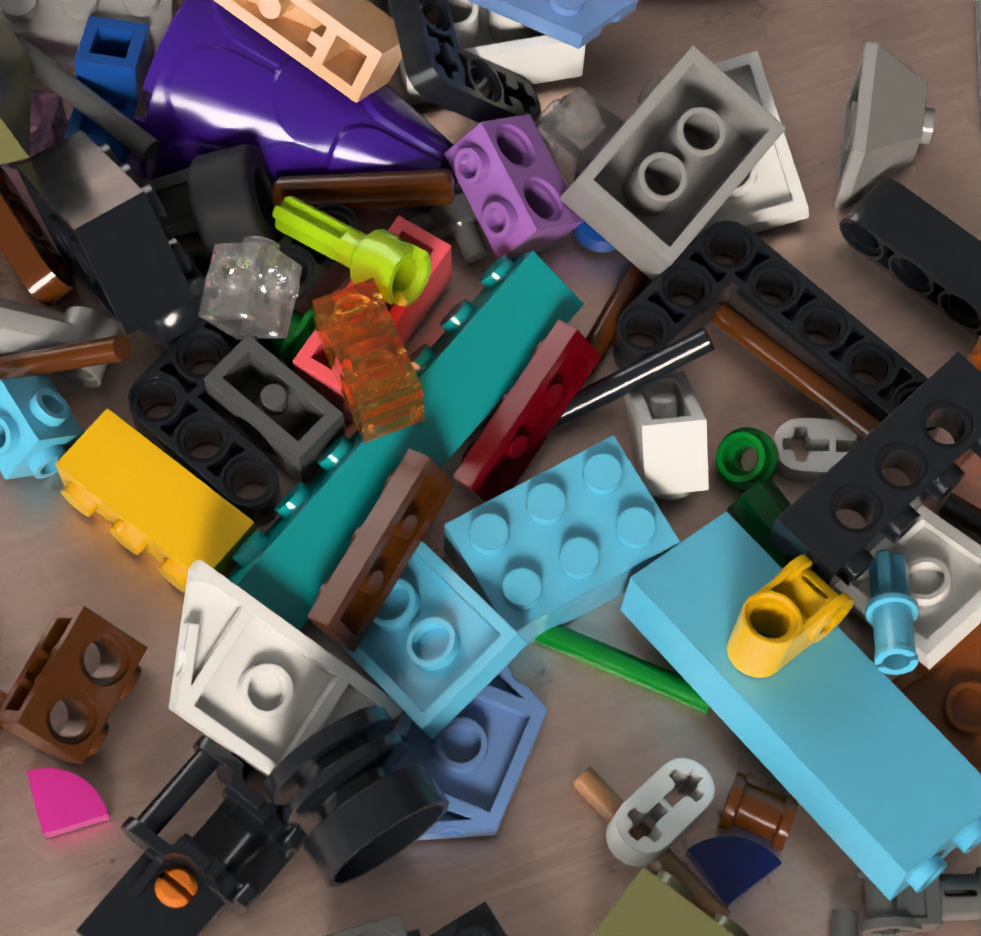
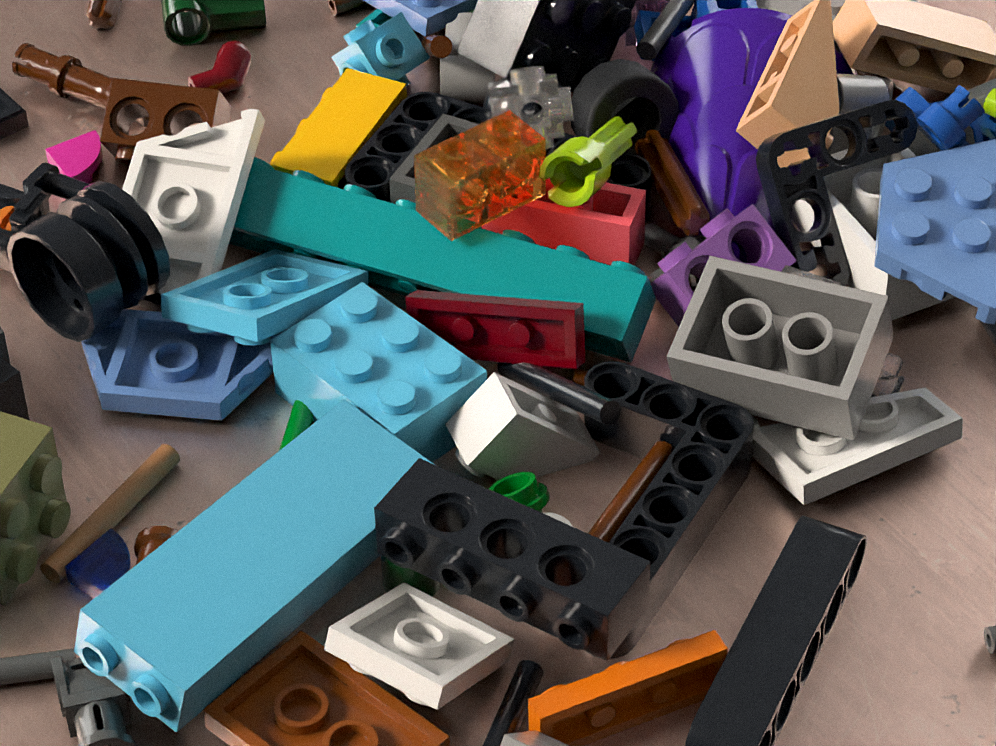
camera: 80 degrees right, 25 degrees down
reddish brown plate [307,449,454,652] -> none
white beam [605,758,715,867] -> none
yellow piece [726,554,854,678] -> none
light grey slope [834,42,935,209] -> none
medium azure axle [865,549,919,675] -> none

